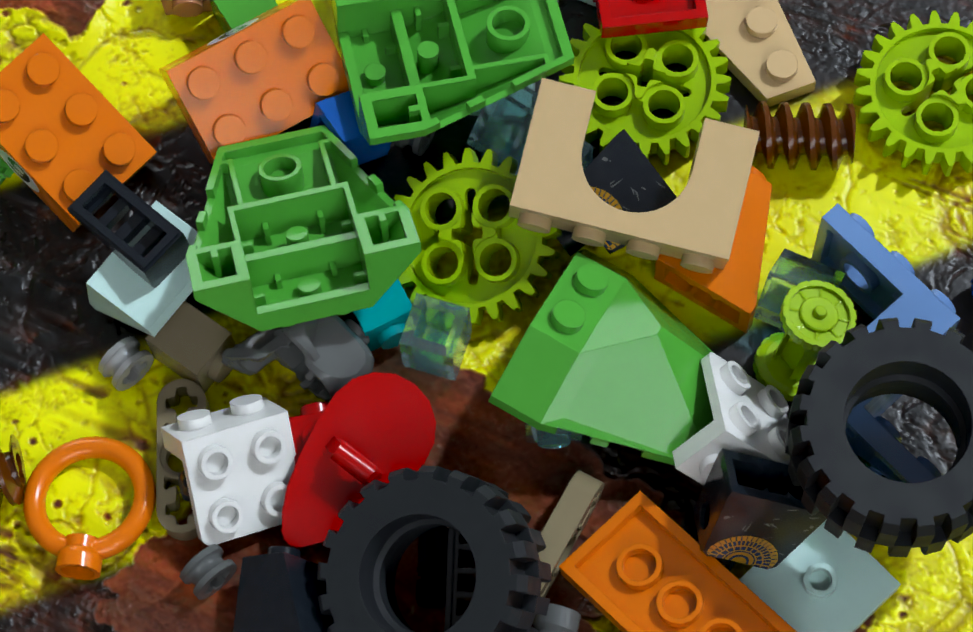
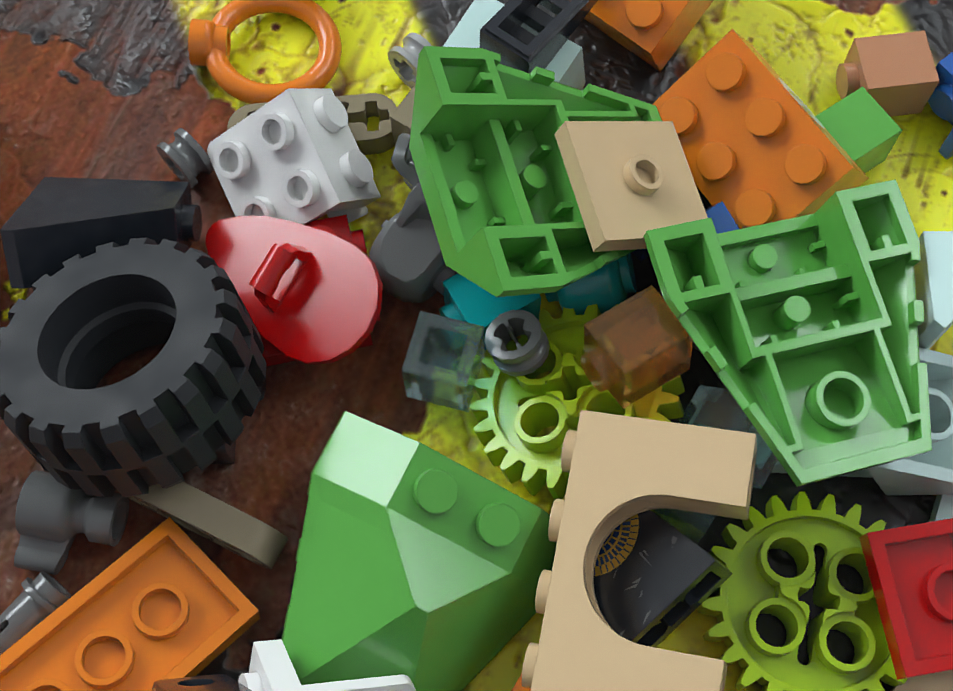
camera: 85 degrees right, 0 degrees up
none -> dark grey bush [484,310,550,376]
none -> tan plate [554,121,708,252]
none -> clear orange brick [580,285,693,409]

